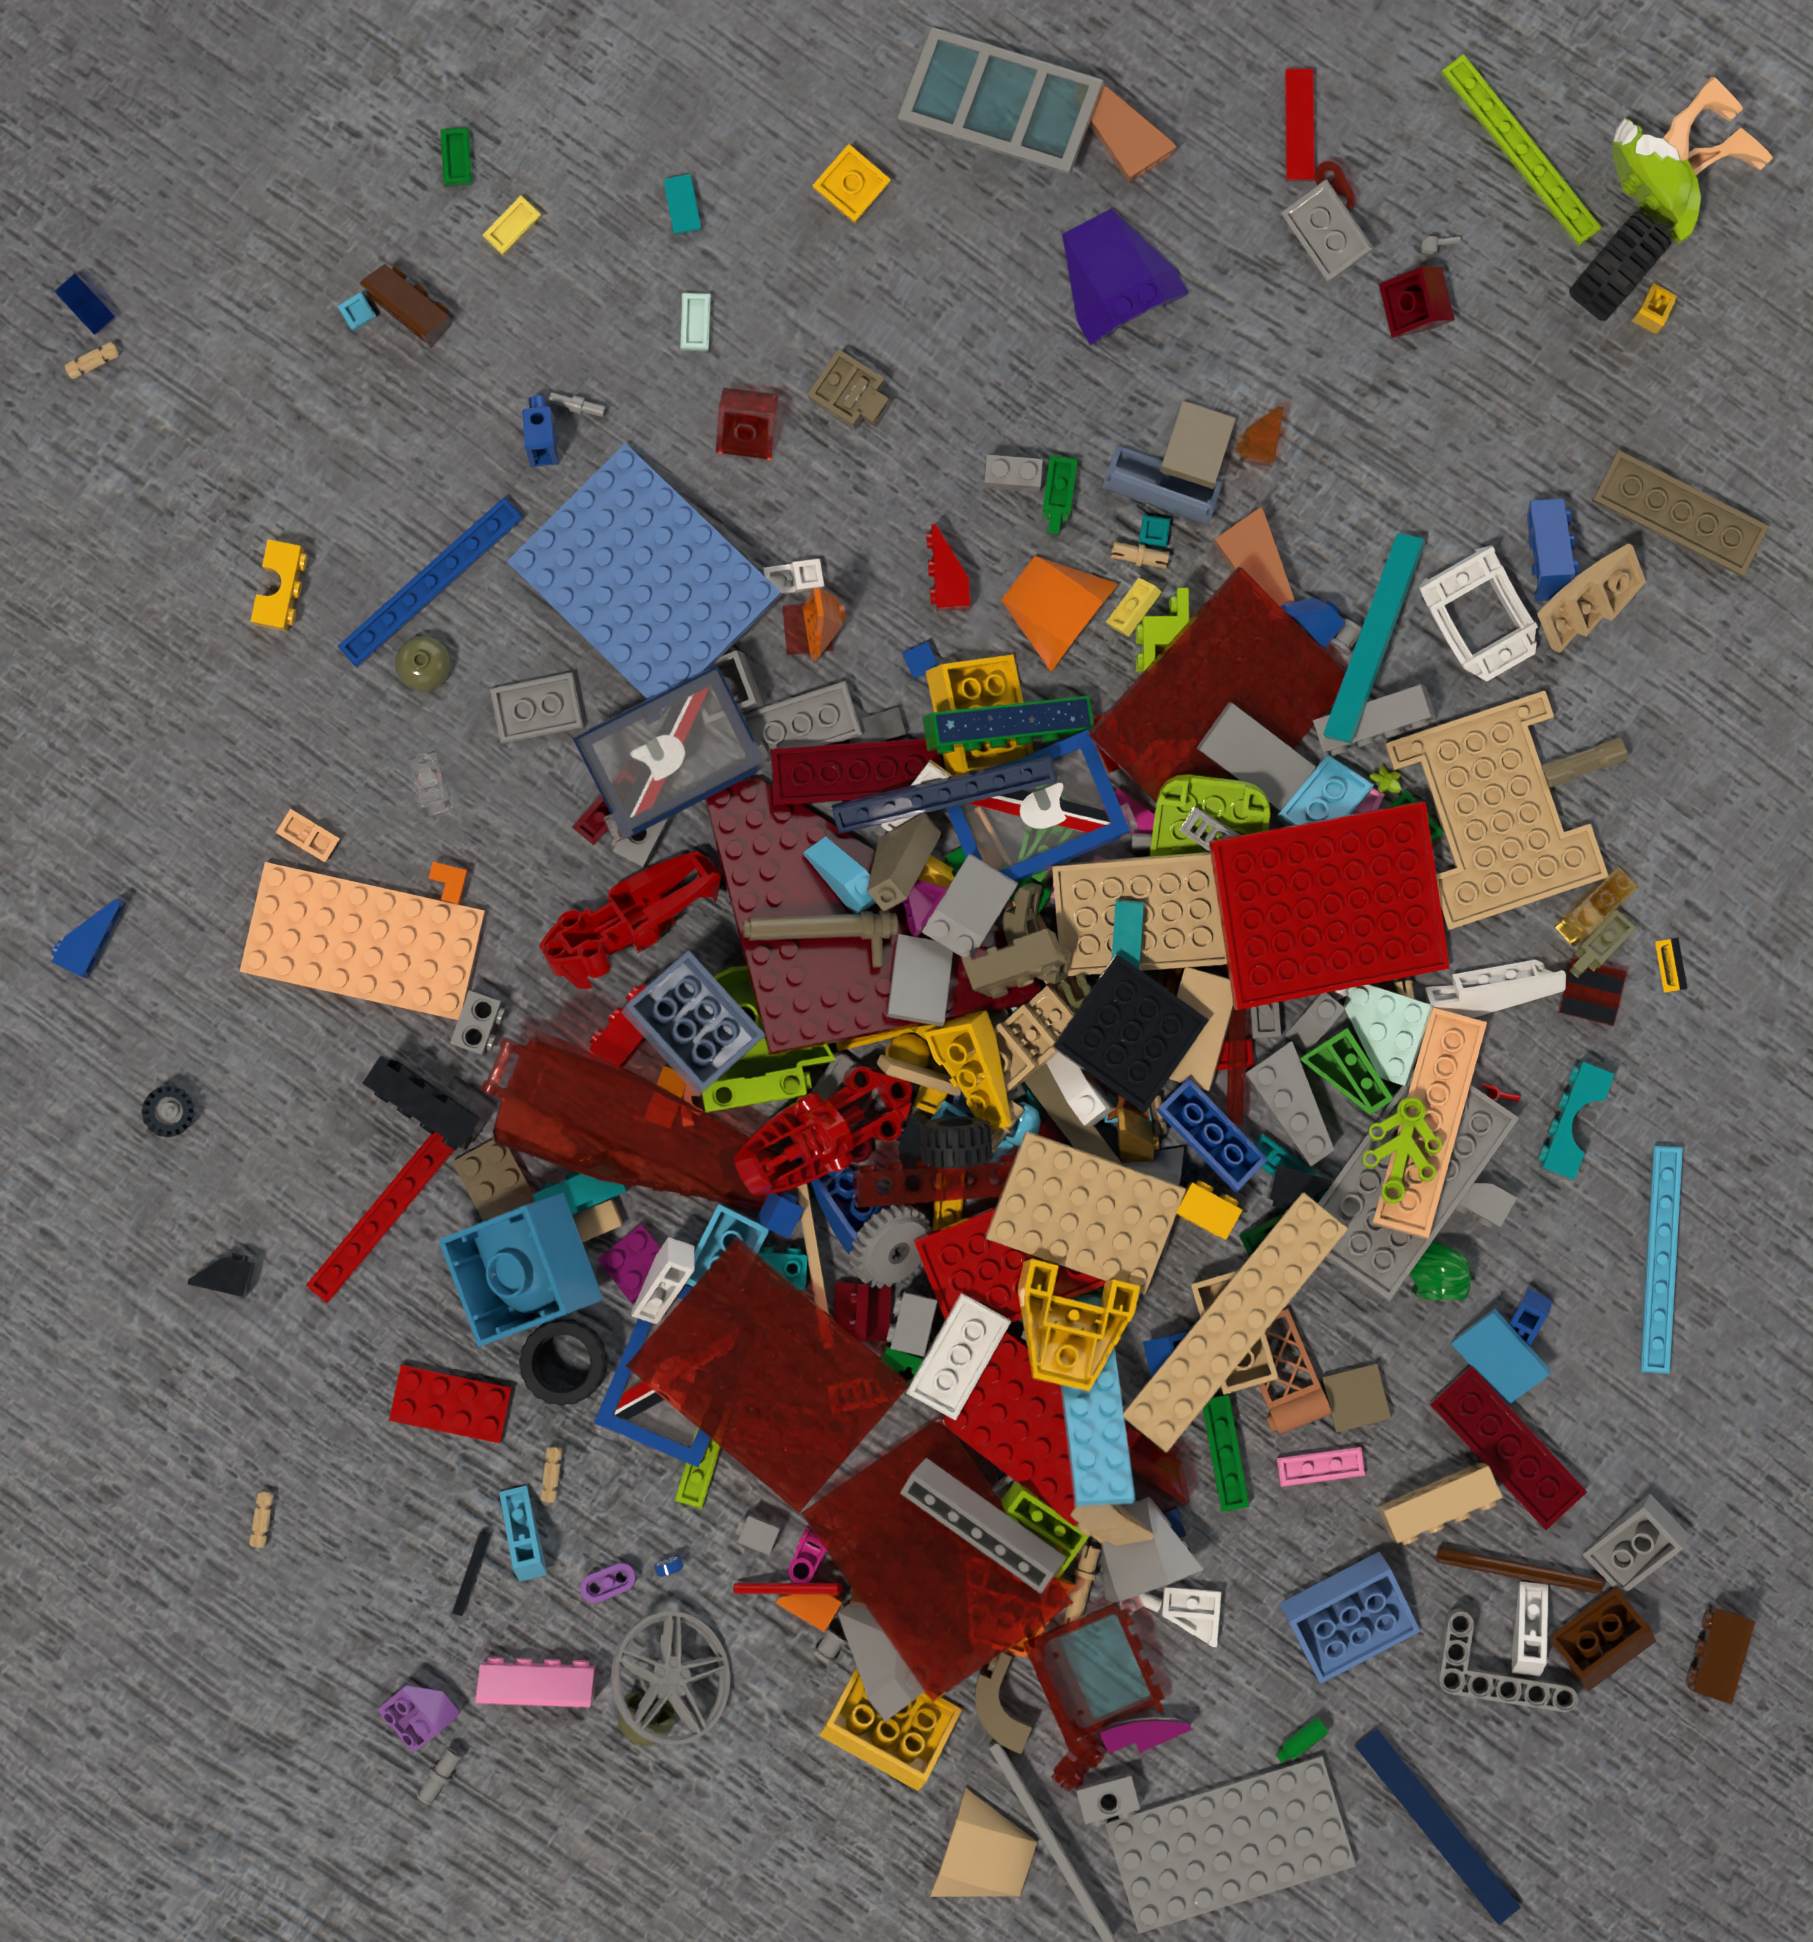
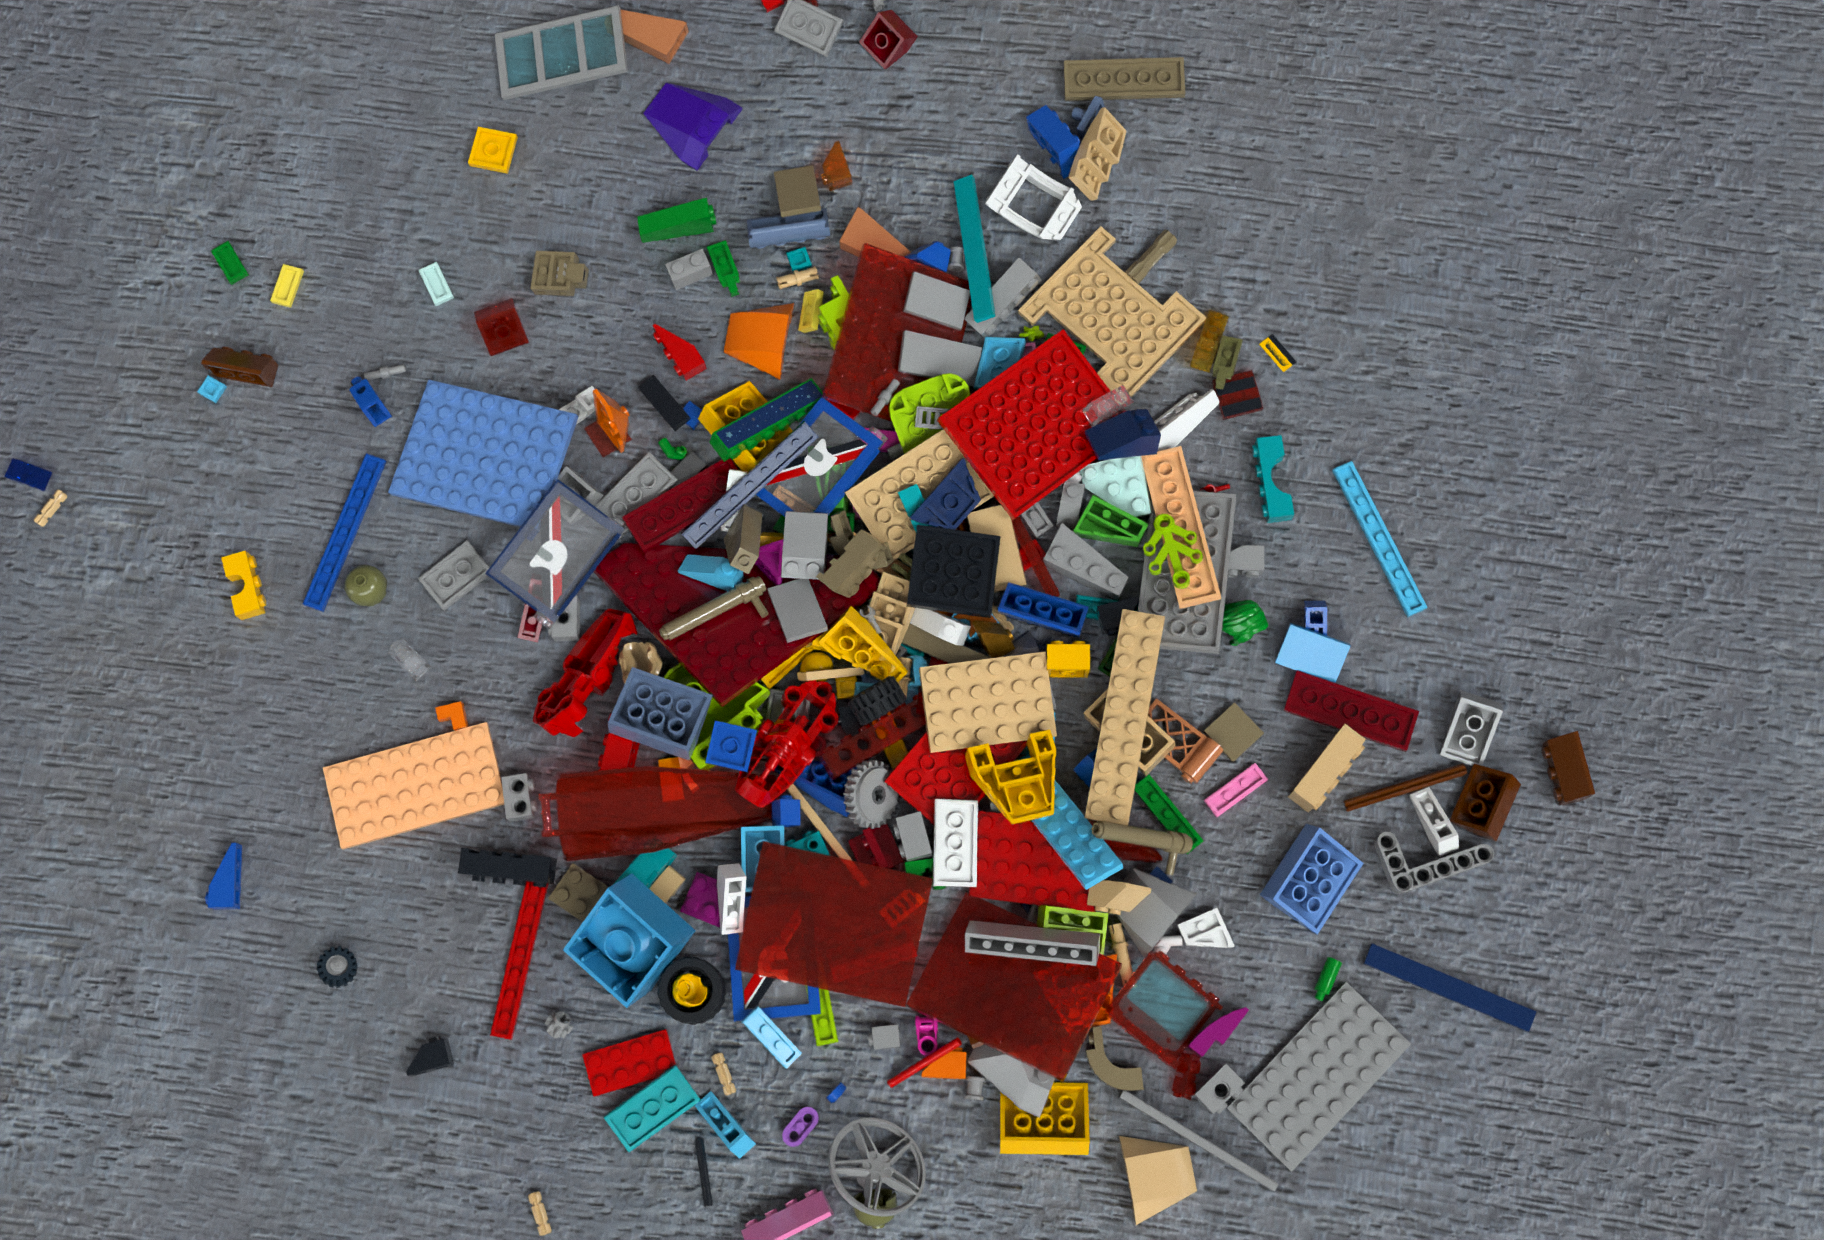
camera: 20 degrees left, 10 degrees down
light nougat slope [276,809,340,862] -> none
teal tile [663,174,701,236] -> none
none -> light grey gear [545,1011,573,1038]
none -> teal tile [603,1064,701,1152]
none -> tan hair [618,642,662,684]
none -> green slope [637,198,717,243]
none -> black tile [638,375,691,431]
none -> green arm [658,438,687,460]
none -> yellow hair [673,973,708,1007]
none -> blue plate [705,721,757,773]
none -> medium azure tile [741,1006,802,1069]
none -> light grey hand [860,605,882,634]
none -> light grey bar [870,379,900,416]
none -> light grey tile [903,272,970,330]
none -> dark blue wing [909,458,981,530]
none -> sand blue tile [1072,96,1105,140]
none -> clear brick [1082,385,1134,427]
none -> dark blue slope [1085,409,1161,460]
none -> dark tan cylinder [1092,821,1193,875]

